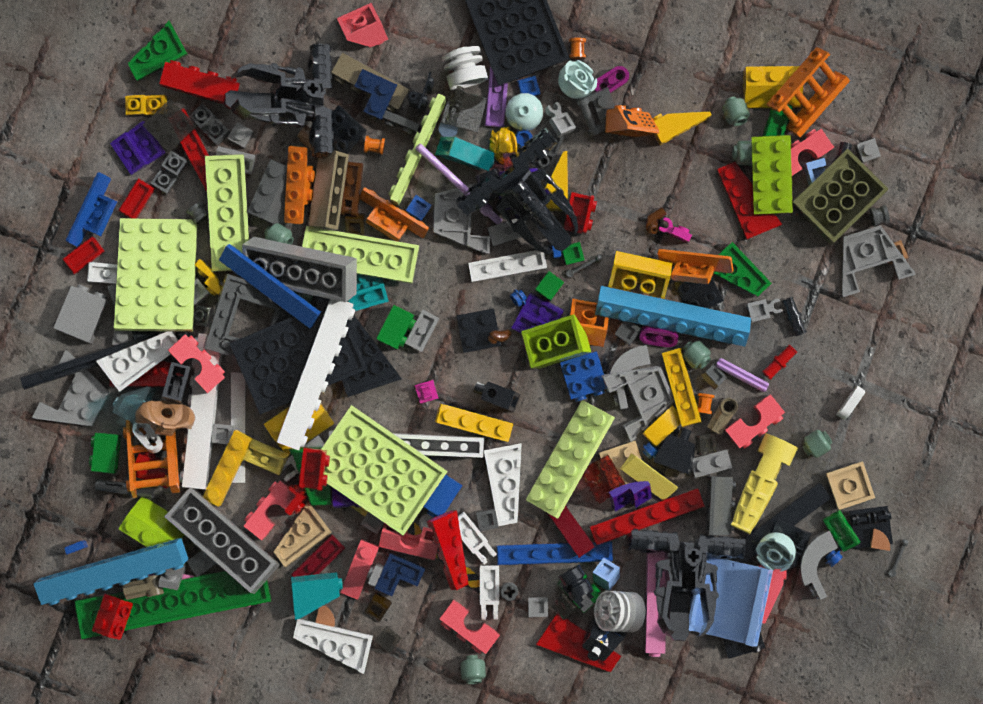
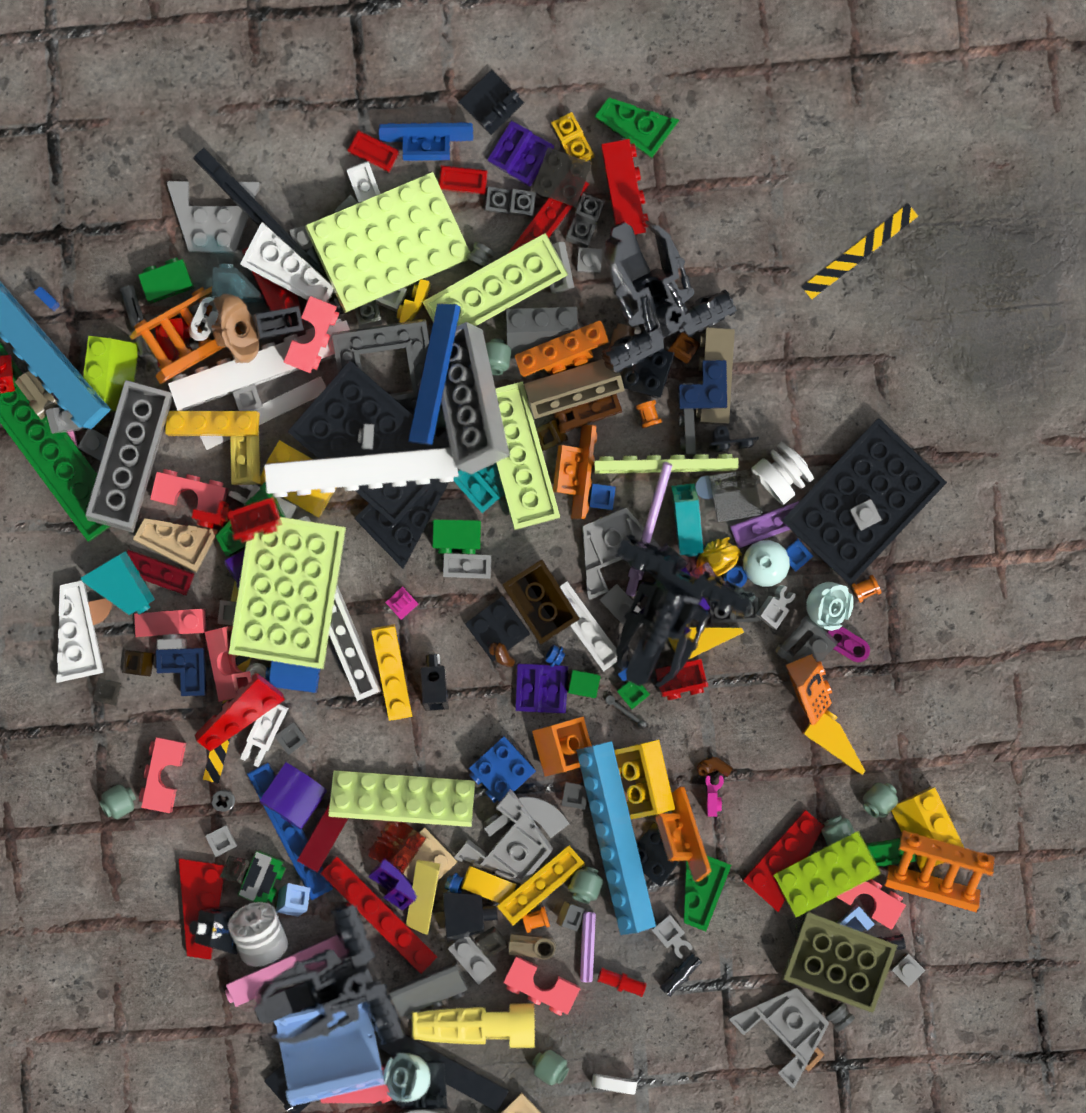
camera: 70 degrees right, 0 degrees up
light grey panel [54,284,110,344] -> none
coral slope [337,3,388,47] -> none
white hinge [480,565,499,620] -> none
white wing [484,443,522,526] -> none
lime slope [521,314,591,369] -> none
black wheel [558,565,593,601] -> none
magenta plate [640,326,678,347] -> none
none -> dark purple slope [260,762,327,829]
none -> light grey plate [359,424,374,449]
none -> black hinge [459,70,525,135]
none -> dark brown slope [502,559,580,645]
none -> reddish brown tile [668,332,700,364]
none -> light grey plate [849,499,882,531]

